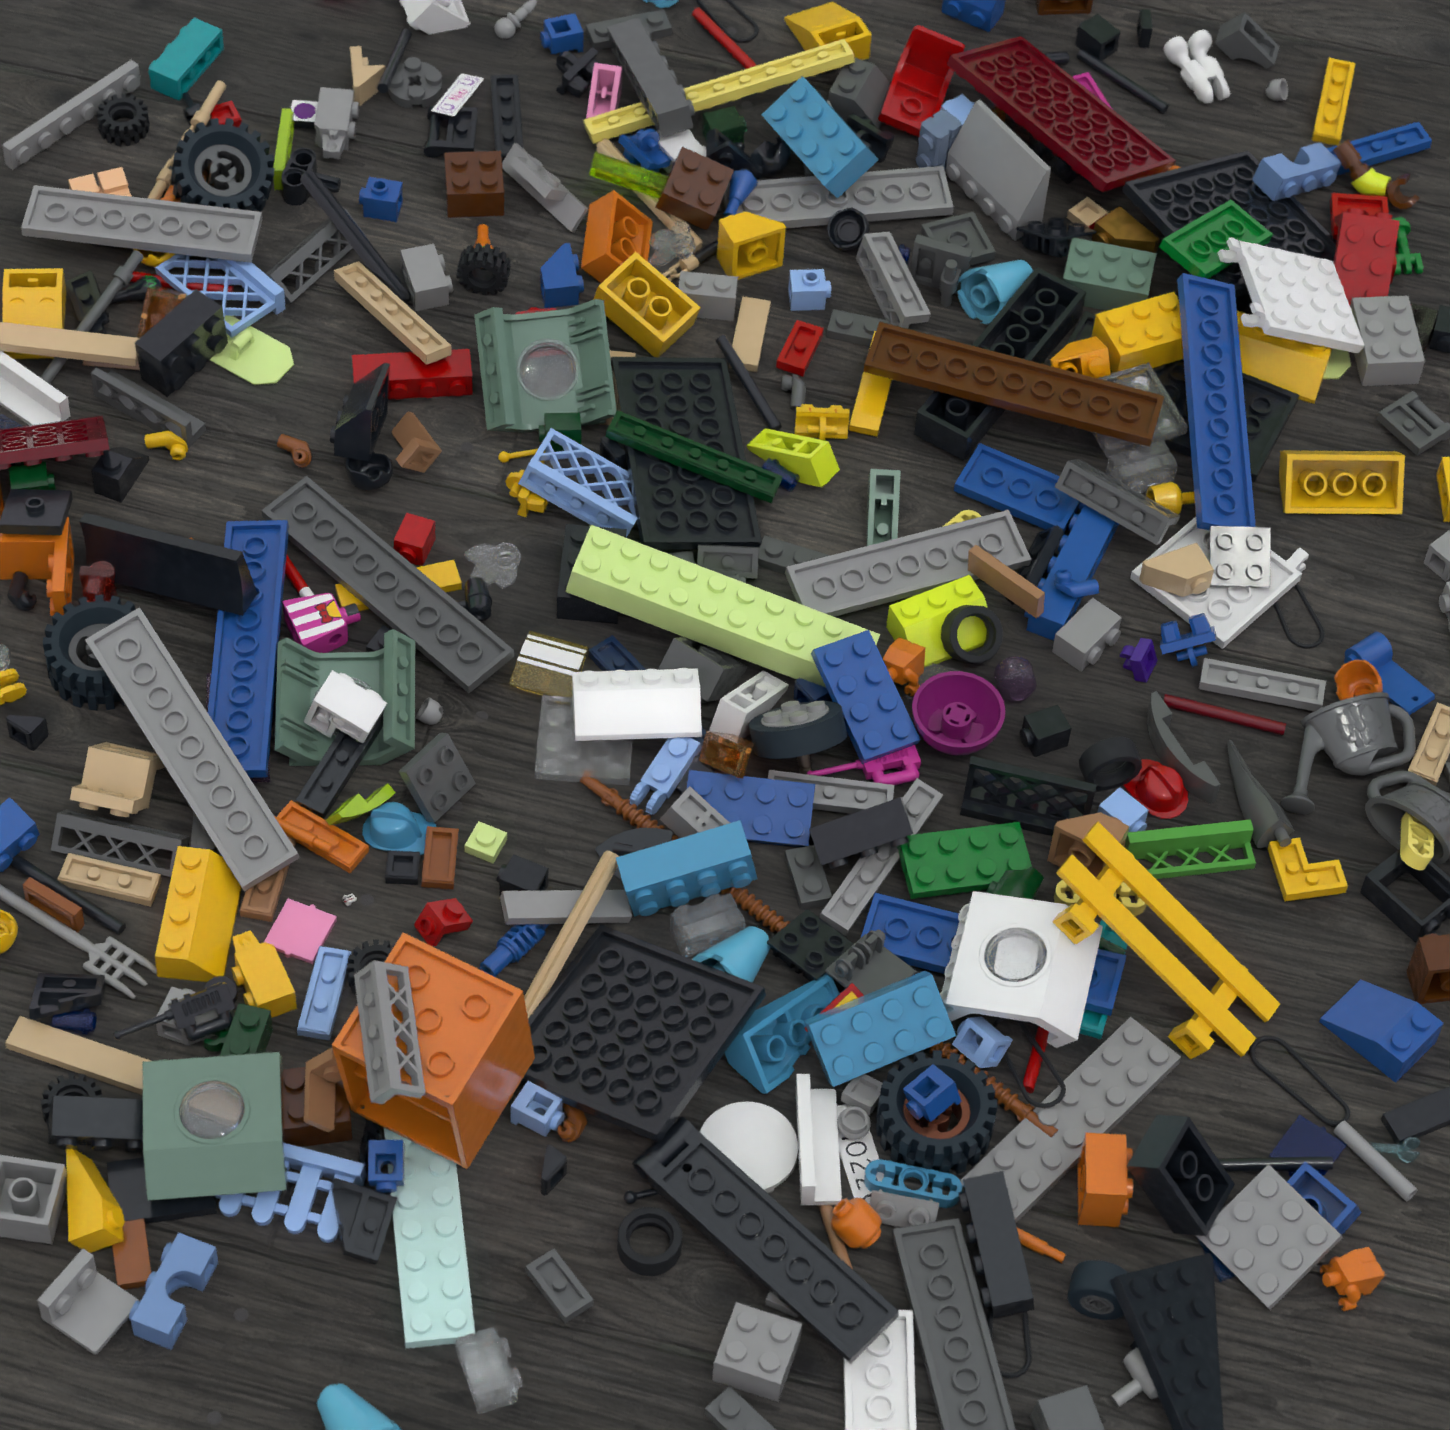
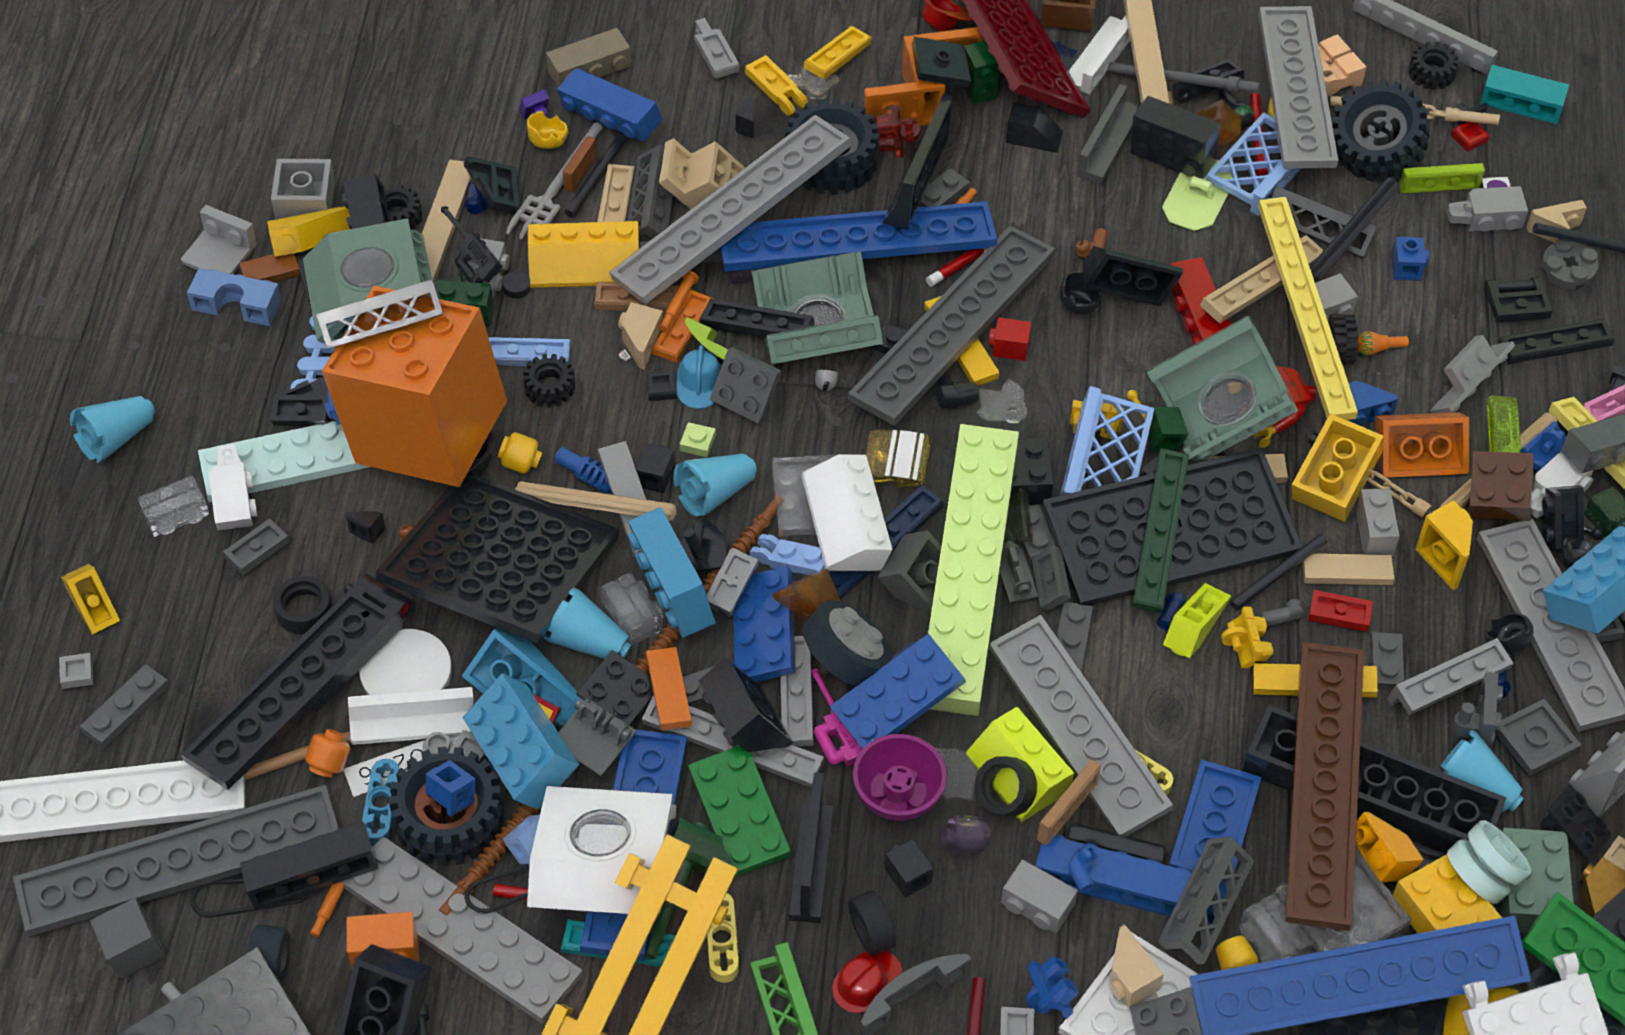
camera: 85 degrees right, 0 degrees up
yellow slope [2,268,66,359] -> none
yellow arm [144,431,188,460] -> none
yellow hinge [231,930,297,1018] -> none
bright pink piece [263,899,337,964] -> none
black beam [281,148,341,206] -> none
torso [282,593,361,653] -> none
white brick [304,670,387,743] -> none
medium nougat bracket [392,412,442,473] -> none
red bracket [414,898,473,947] -> none
dark orange tile [421,826,459,890] -> none
white sticker [431,73,484,116] -> none
reddish brown brick [444,151,504,218] -> none
light blue brick [511,1081,565,1137] -> none
clear plate [648,221,696,267] -> none
white slope [709,670,789,745] -> none
light grey brick [712,1302,802,1402] -> none
blue cone [724,170,758,217] -> none
light blue brick [788,269,831,311] -> none
sand green slope [866,469,901,546] -> none
light grey hinge [870,1189,939,1227] -> none
orange piece [883,637,925,697] -> none
medium nougat slope [1047,812,1129,877] -> none
light blue brick [1097,787,1148,832] -> none
dark purple tile [1120,638,1158,682] -> none
none -> white hinge [208,445,257,531]
none -> tan slope [619,302,663,370]
none -> orange tile [646,647,691,731]
none -> medium azure cone [674,454,757,517]
none -> light yellow plate [1258,197,1358,420]
none -> light aqua wheel [1447,820,1531,904]

